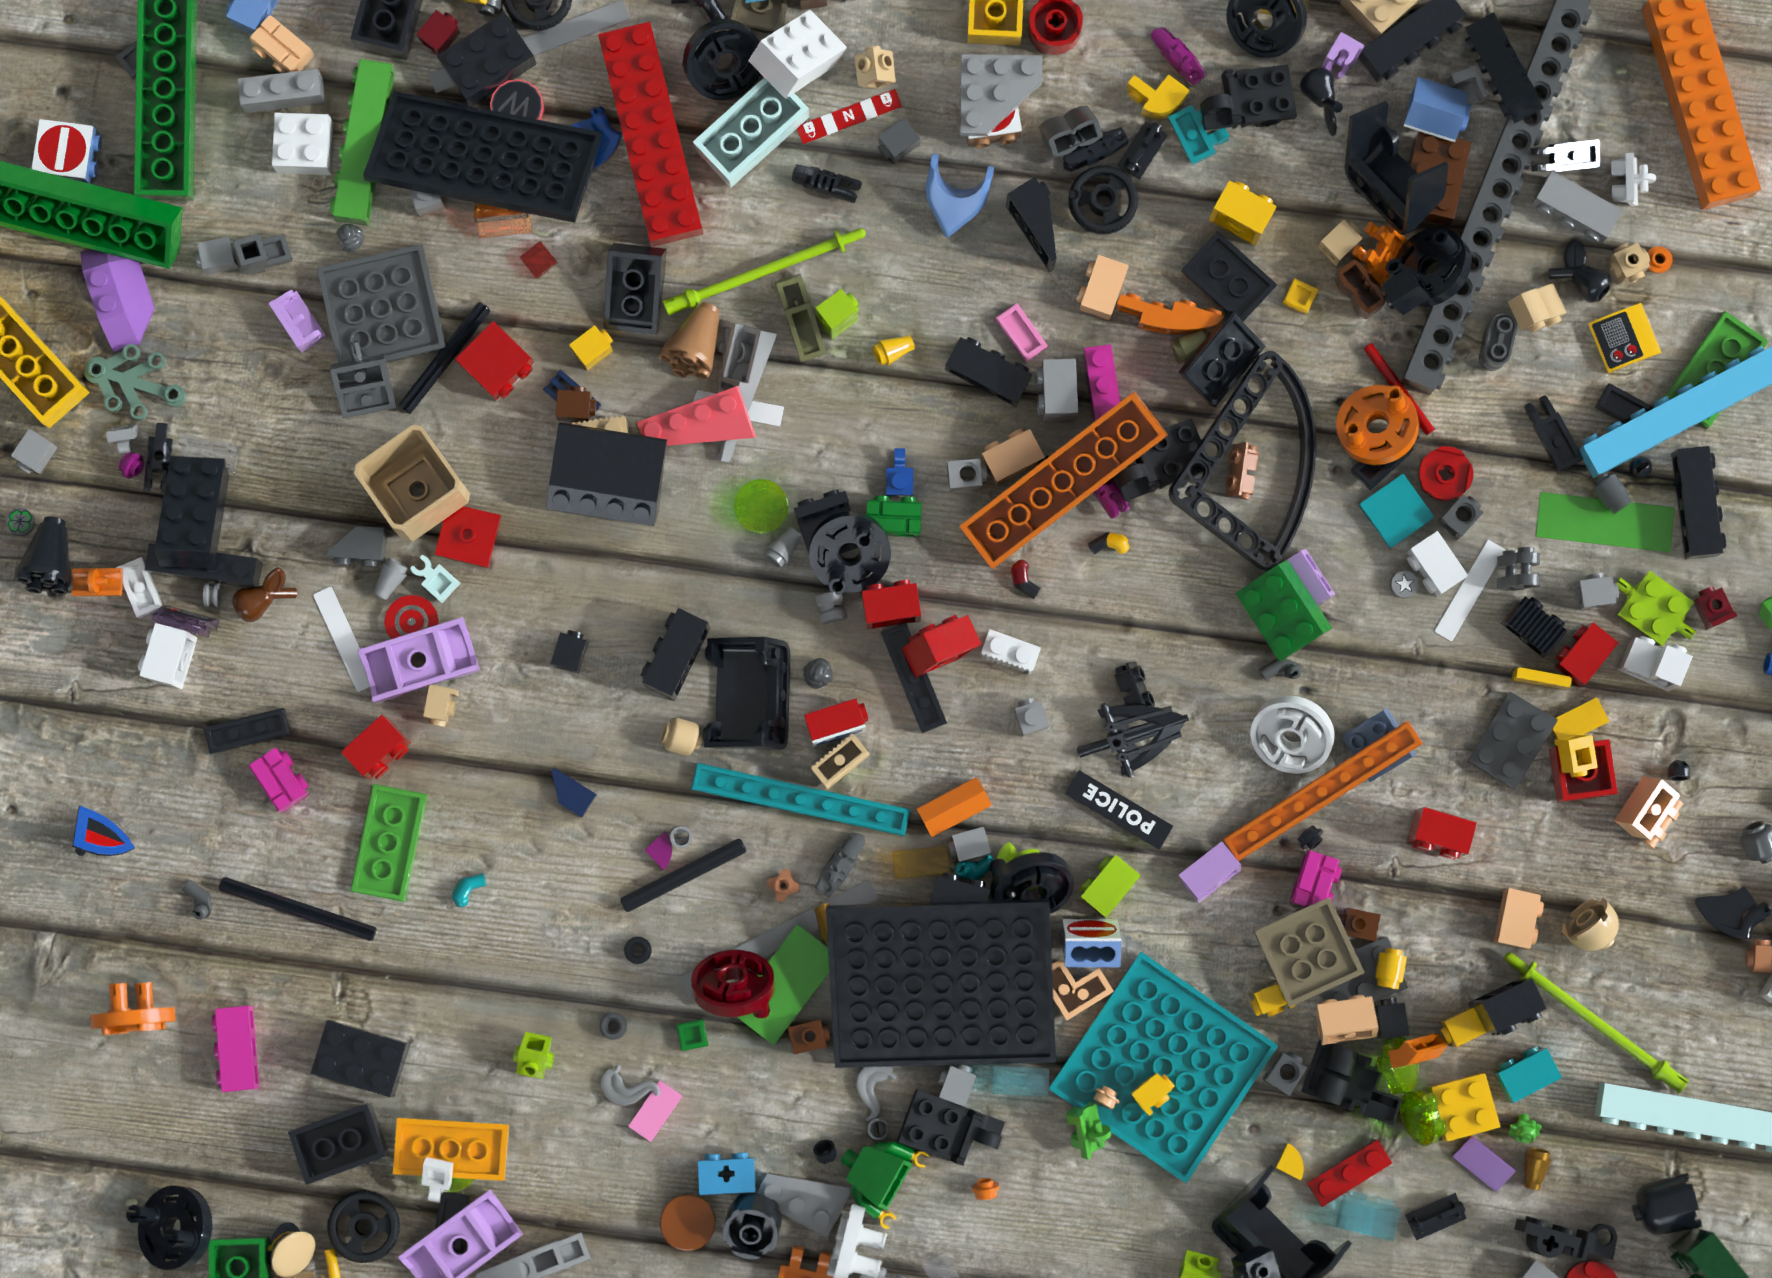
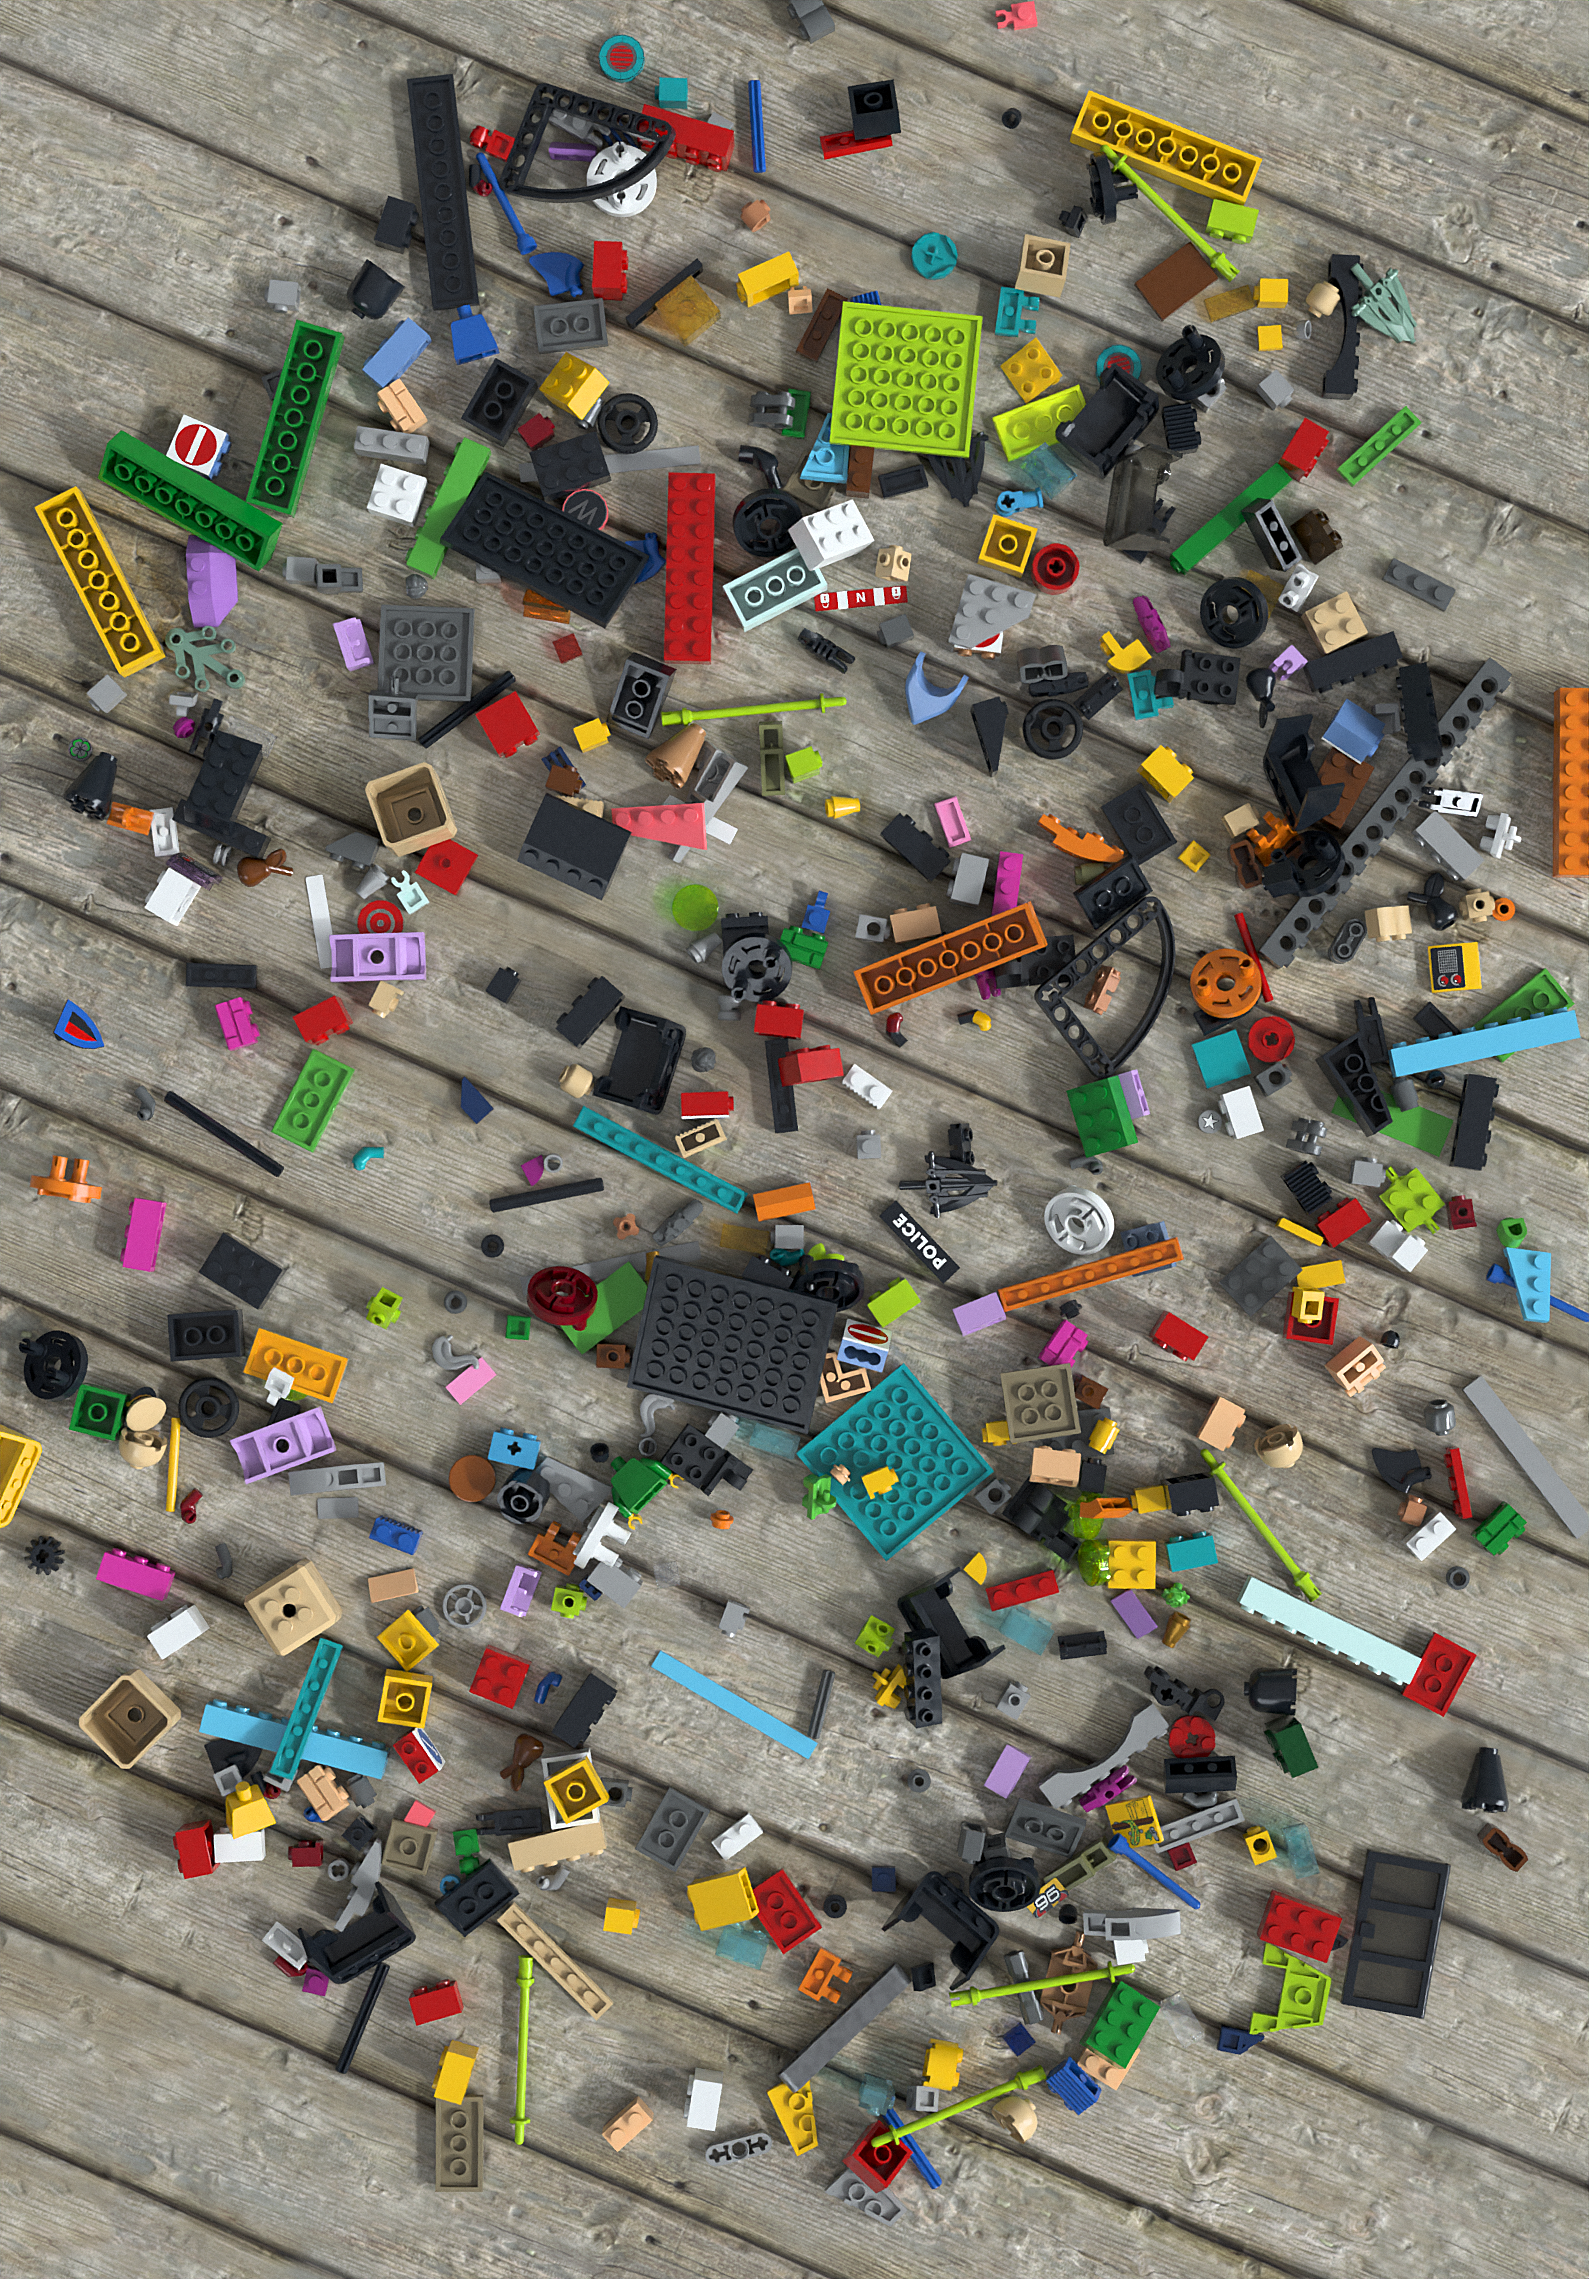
camera: 20 degrees right, 5 degrees up
light nougat brick [1077,255,1129,321] -> none
white sticker [1435,540,1505,641] -> none
none -> black wedge [1315,1031,1393,1137]

